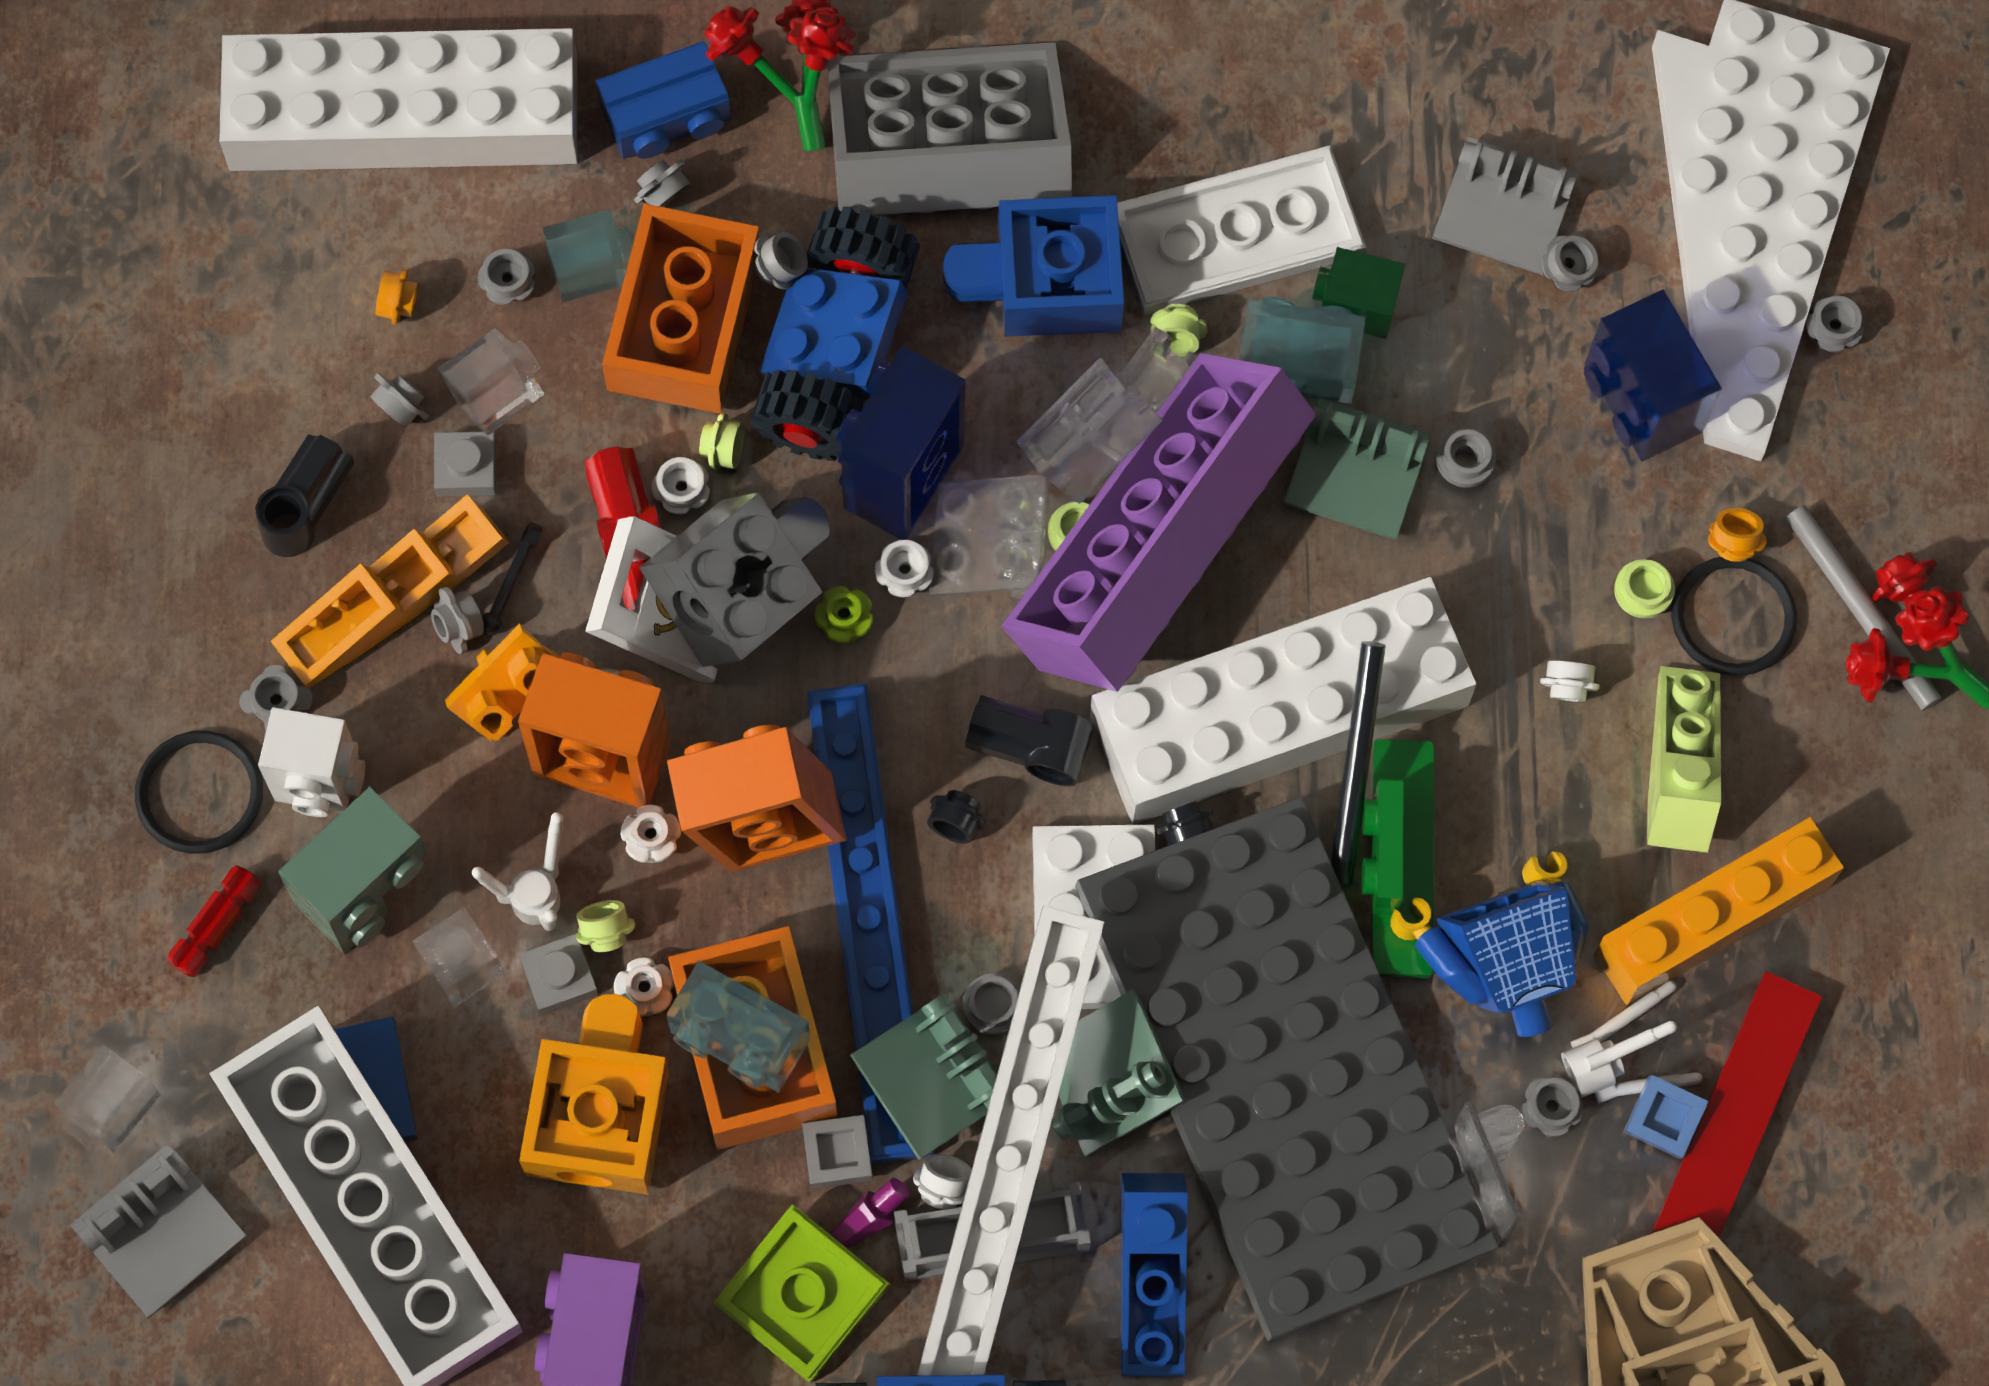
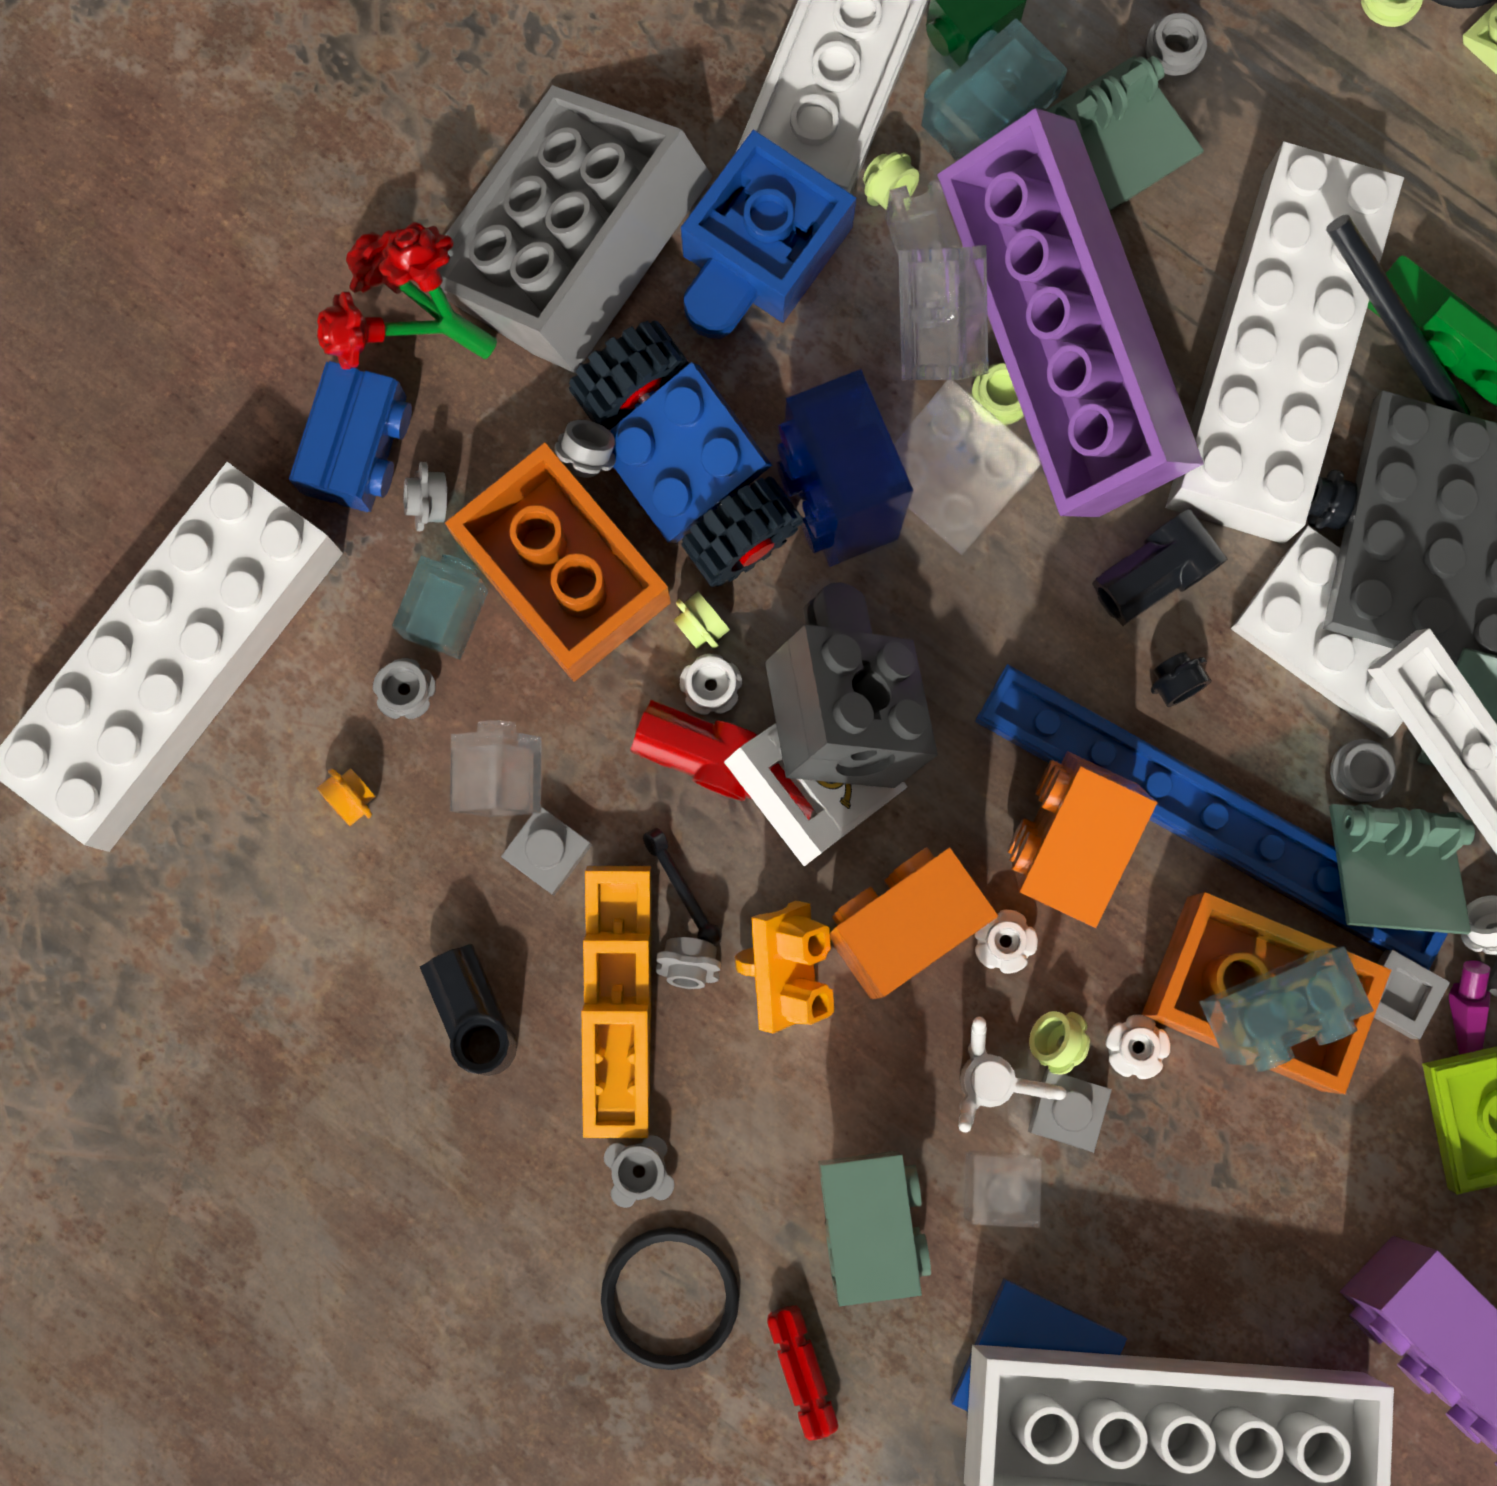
camera: 50 degrees left, 10 degrees up
white brick [258,707,365,817] -> none
light grey plate [370,373,430,427] -> none
light orange brick [519,994,670,1195] -> none
lime plate [814,586,873,643] -> none
white plate [875,540,934,597] -> none
white plate [1540,661,1600,702] -> none

